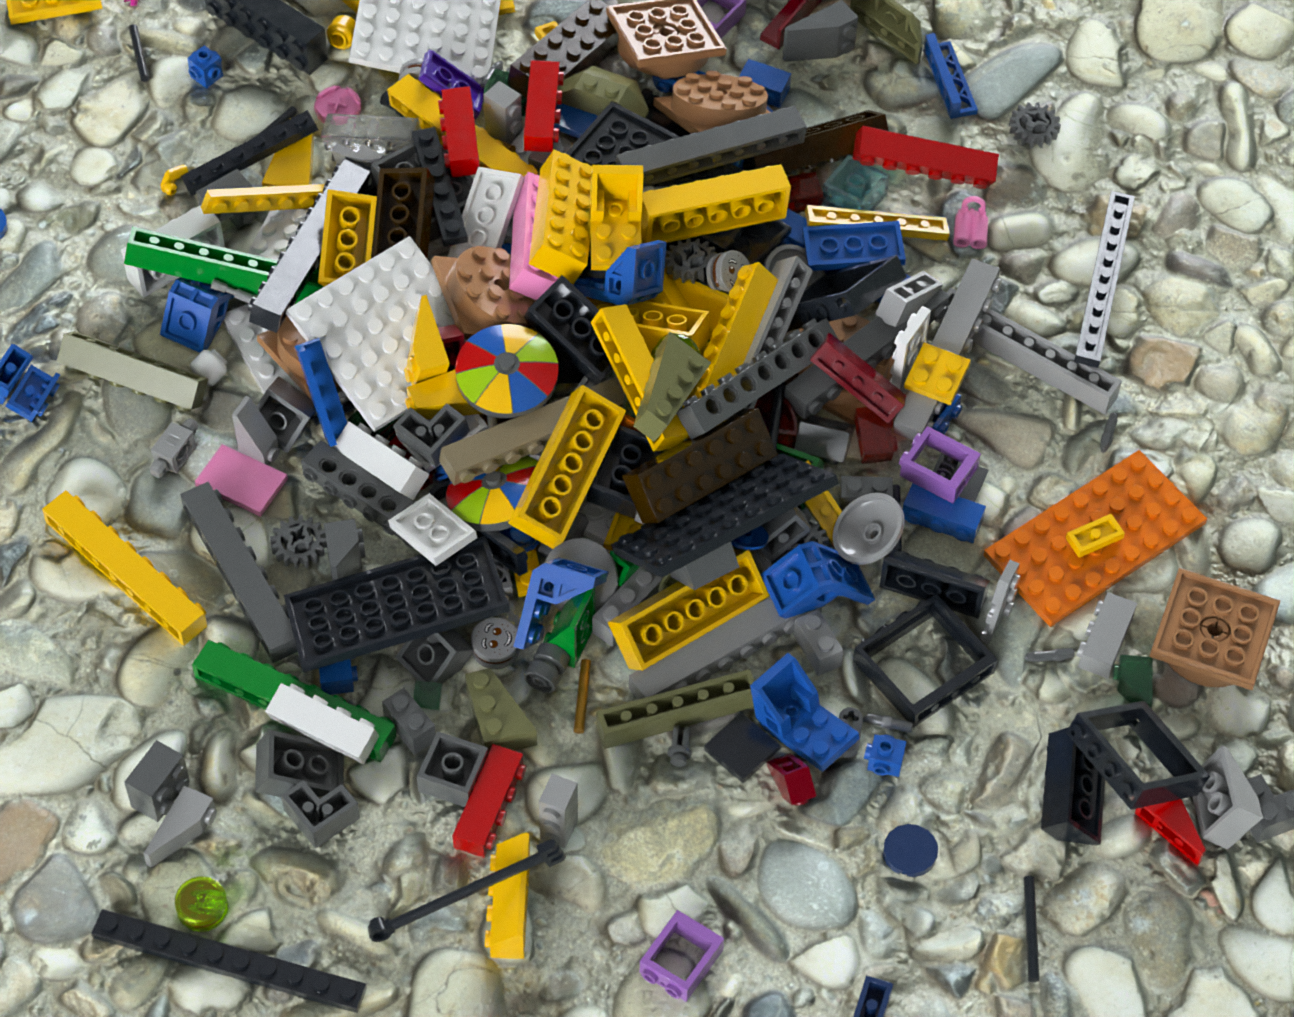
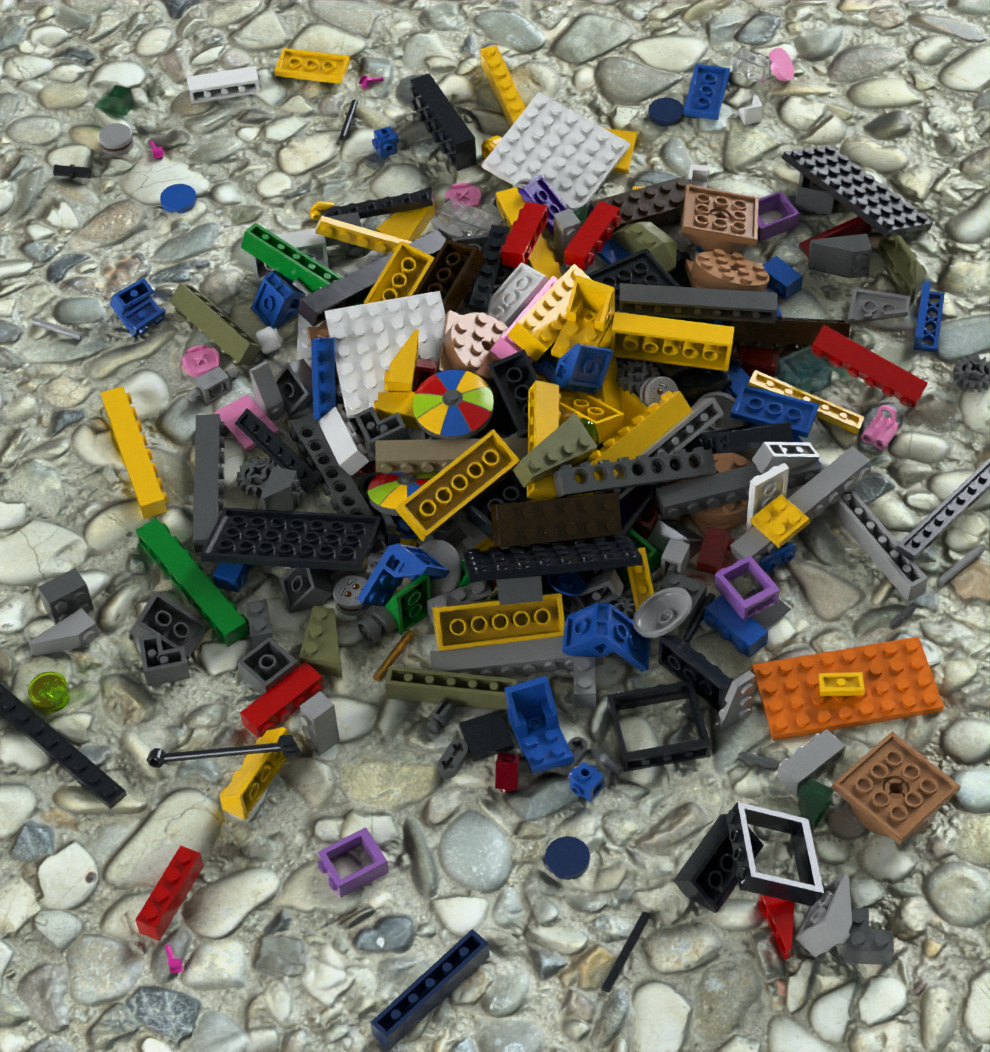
camera: 30 degrees right, 5 degrees down
white brick [265,683,379,764] -> none
white plate [388,493,477,566] -> none
clear green tile [413,680,443,710] -> none
dark red panel [810,333,906,423] -> none
none -> bright pink tile [182,345,221,377]
none -> black plate [235,408,322,494]
none -> dark grey beam [438,739,469,779]
none -> light grey slope [660,538,690,582]
none -> light grey wing [848,288,911,323]
none -> light grey bar [936,545,985,586]

